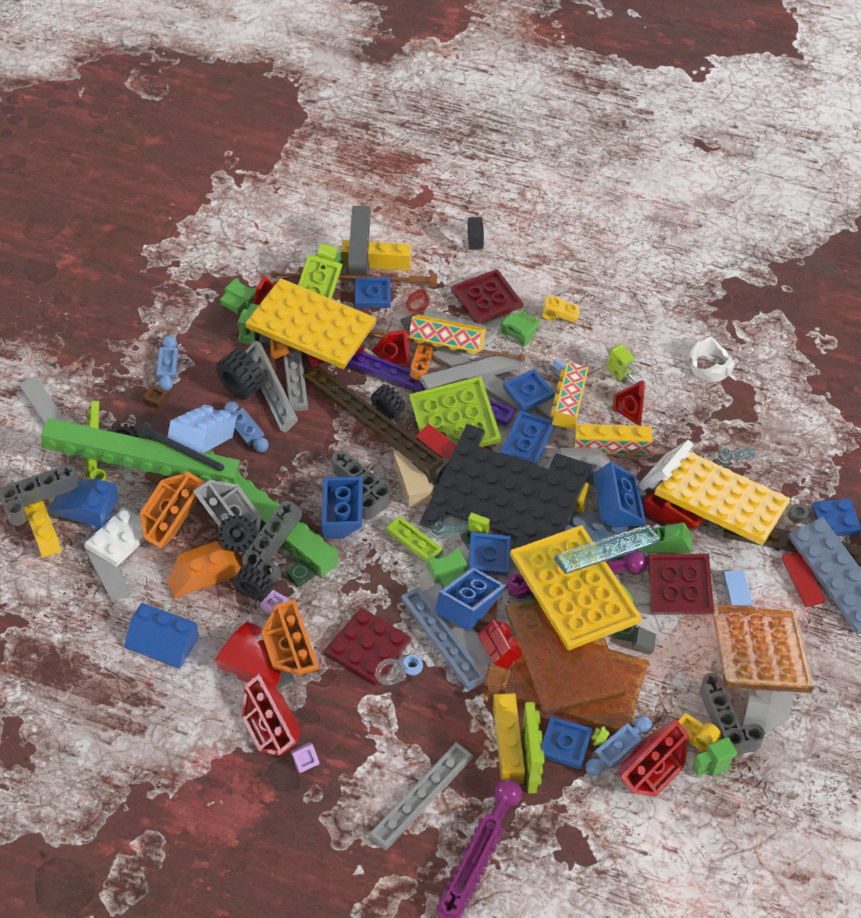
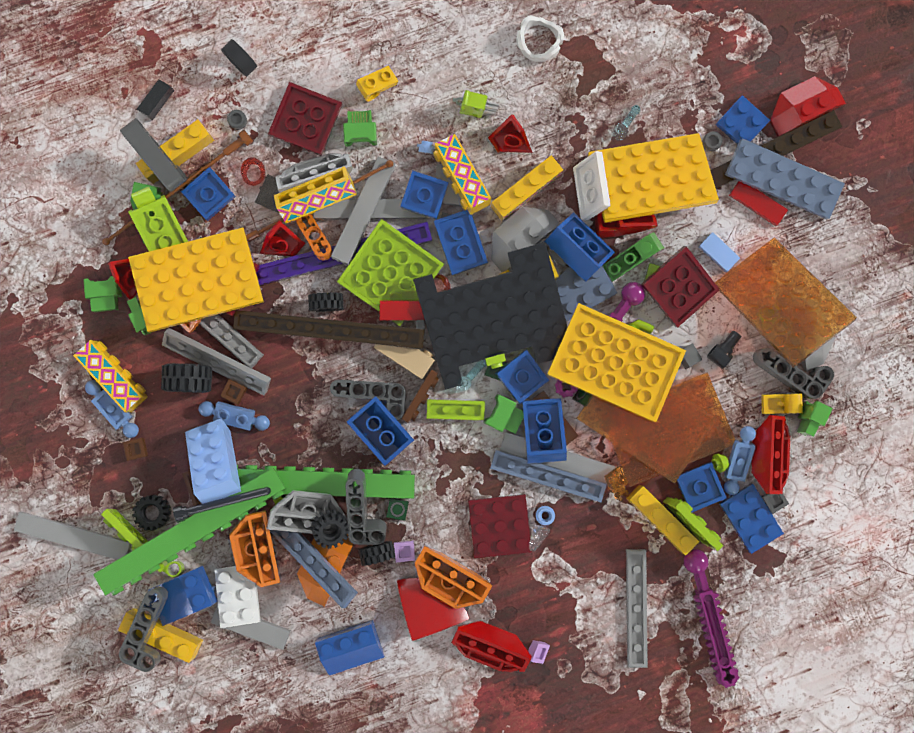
camera: 40 degrees left, 35 degrees up
red brick [477,619,522,670] -> none
clear light blue plate [554,524,660,574] -> none
none -> brick [73,340,148,412]
none -> black slope [137,79,174,121]
none -> reddish brown plate [221,379,247,405]
none -> dark grey tile [227,110,247,130]
none -> sand blue plate [270,530,358,608]
none -> reddish brown plate [402,369,439,423]
none -> black pin [707,331,742,369]
none -> blue plate [719,484,784,554]
none -> dark grey plate [761,494,789,514]

